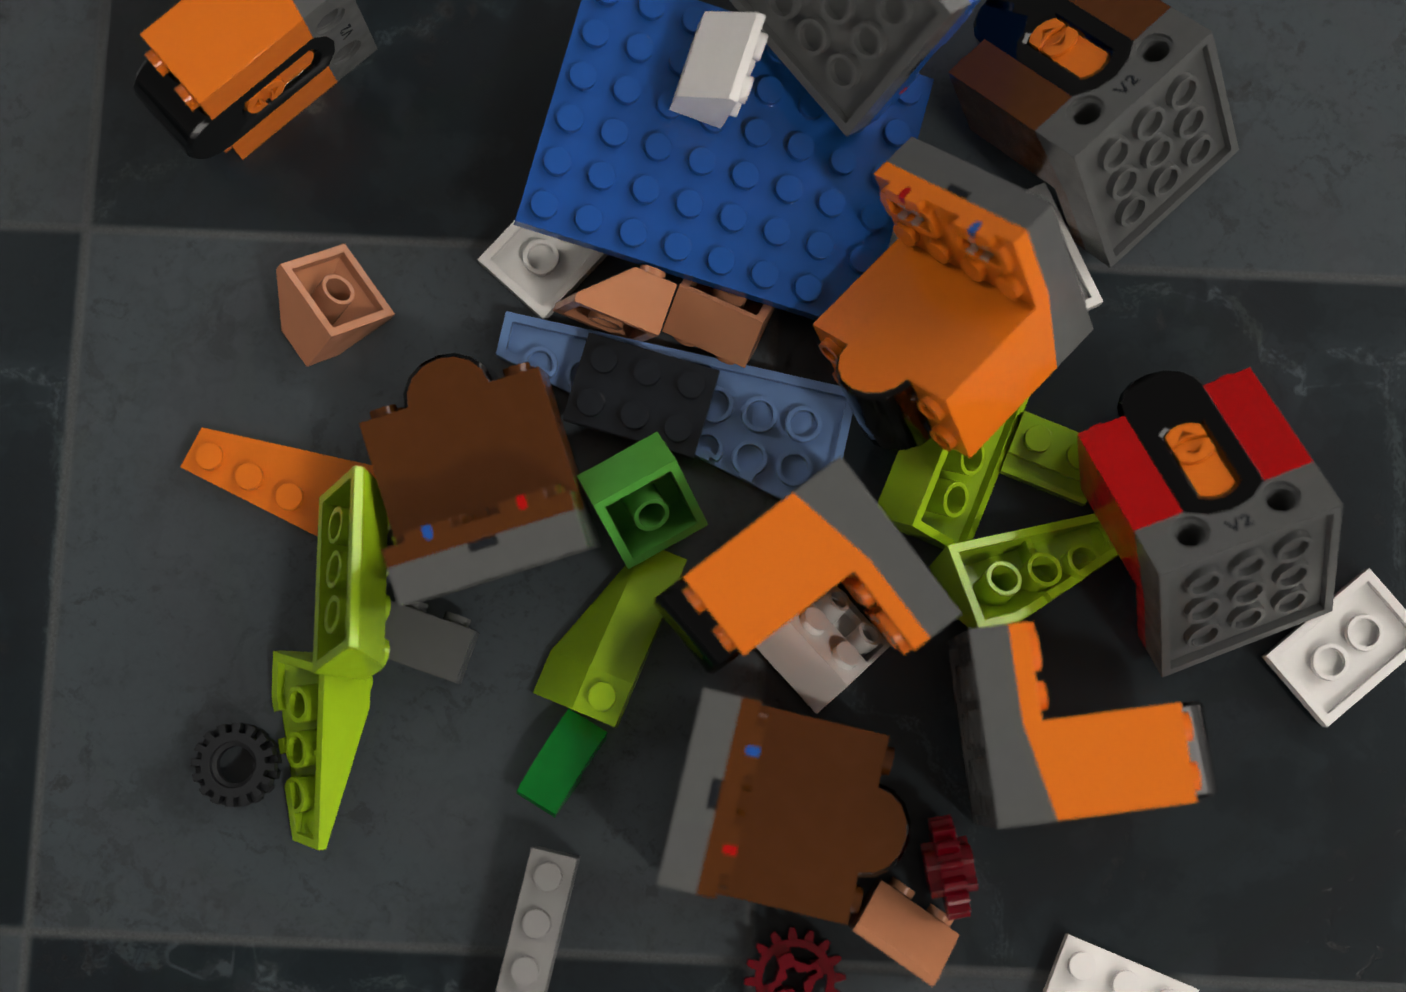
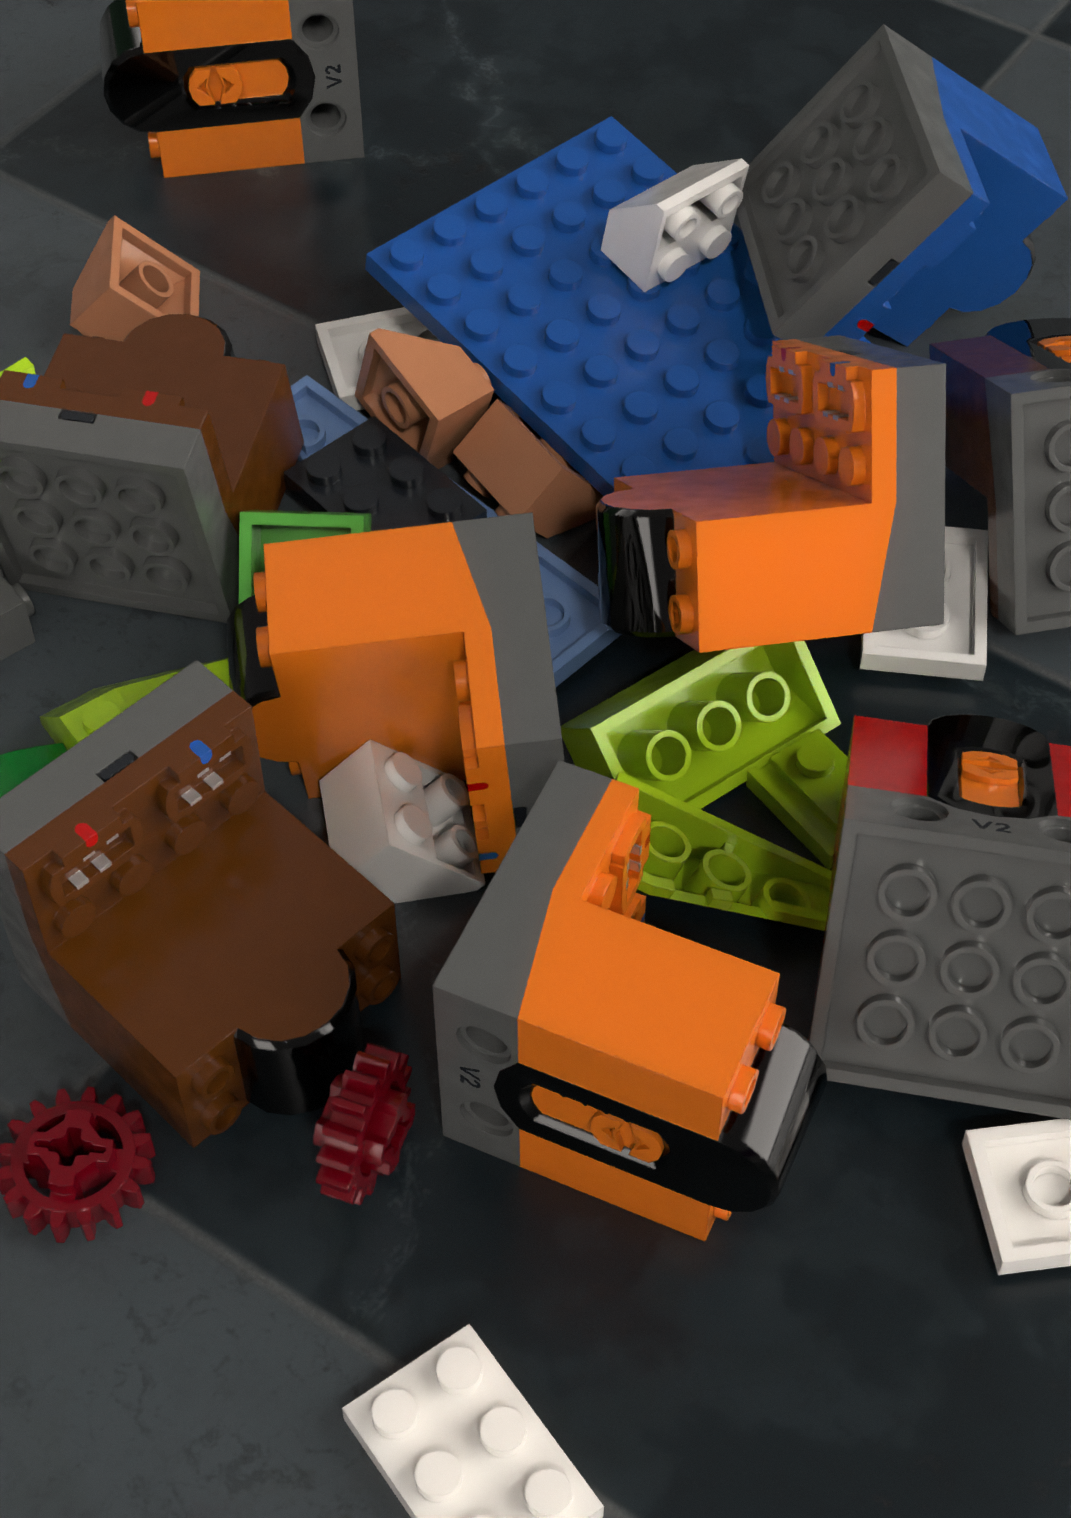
camera: 30 degrees right, 30 degrees down
nougat slope [847,876,959,987] -> none

